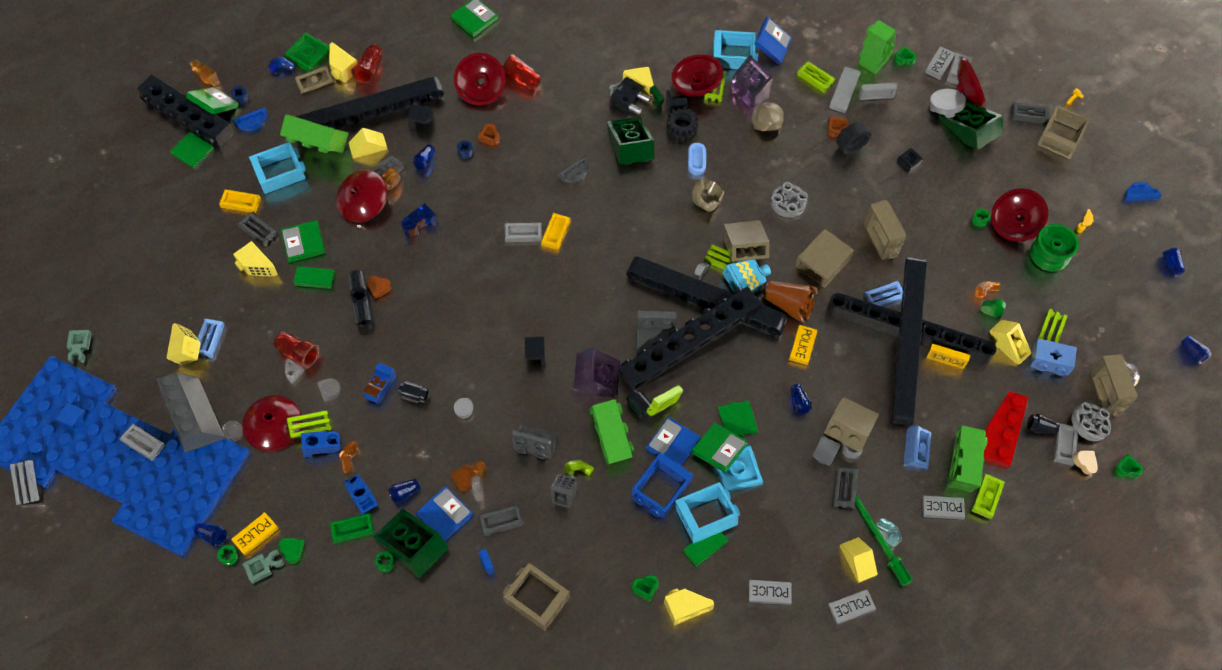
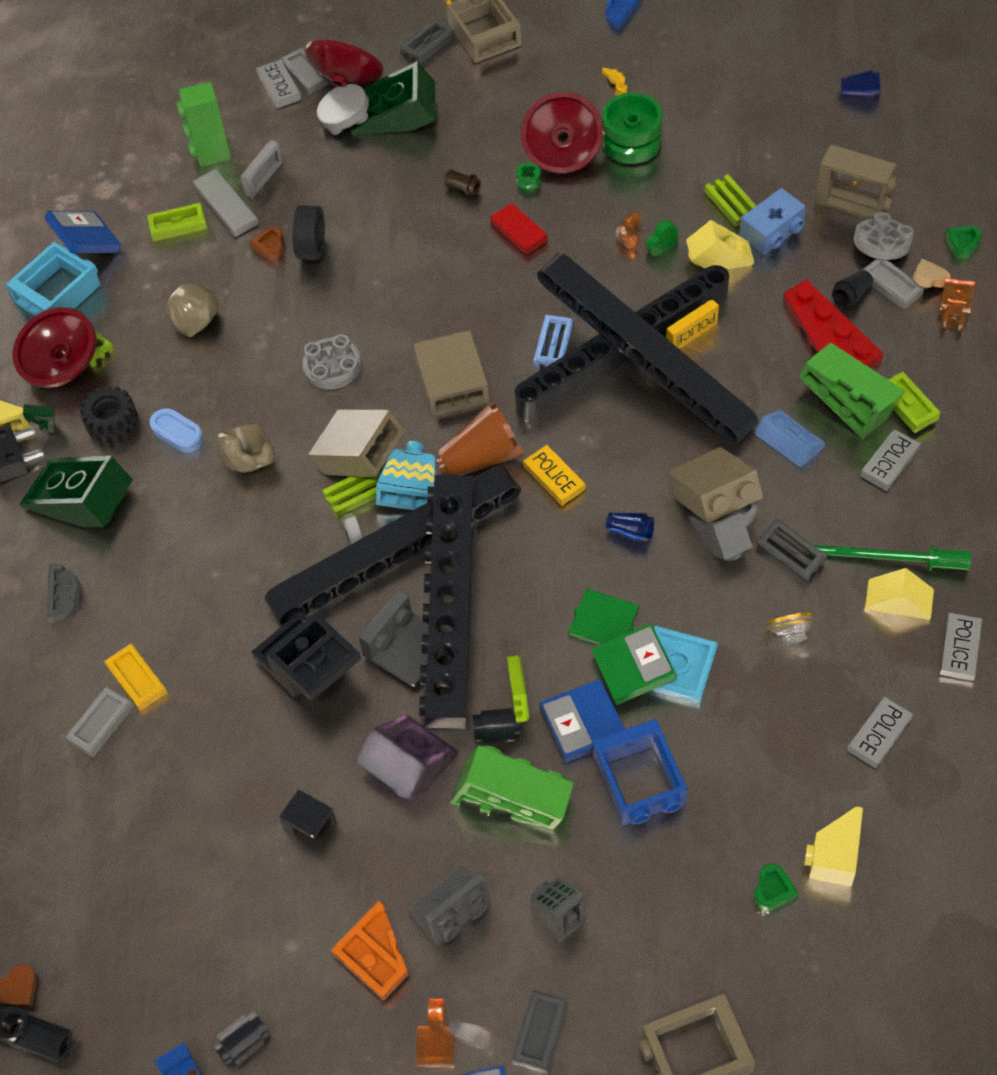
camera: 50 degrees left, 5 degrees down
light grey tile [454,398,474,419] -> none
lime arm [563,460,594,476] -> none
black panel [666,89,687,114] -> none
medium azure window [675,482,740,544] -> none
green tile [683,532,728,567] -> none
clear purple slope [731,55,773,109] -> none
dark tan window [863,200,907,260] -> none
clear light blue arm [877,517,902,547] -> none
green tile [894,45,917,65] -> none
black tile [897,148,924,172] -> none
clear blue cone [1162,247,1186,276] -> none
none -> black bracket [251,611,361,701]
none -> orange wing [331,901,408,1001]
none -> dark brown pin [444,169,481,196]
none -> red tile [490,203,548,255]
none -> clear piece [766,612,813,646]
none -> clear orange plate [940,278,975,331]

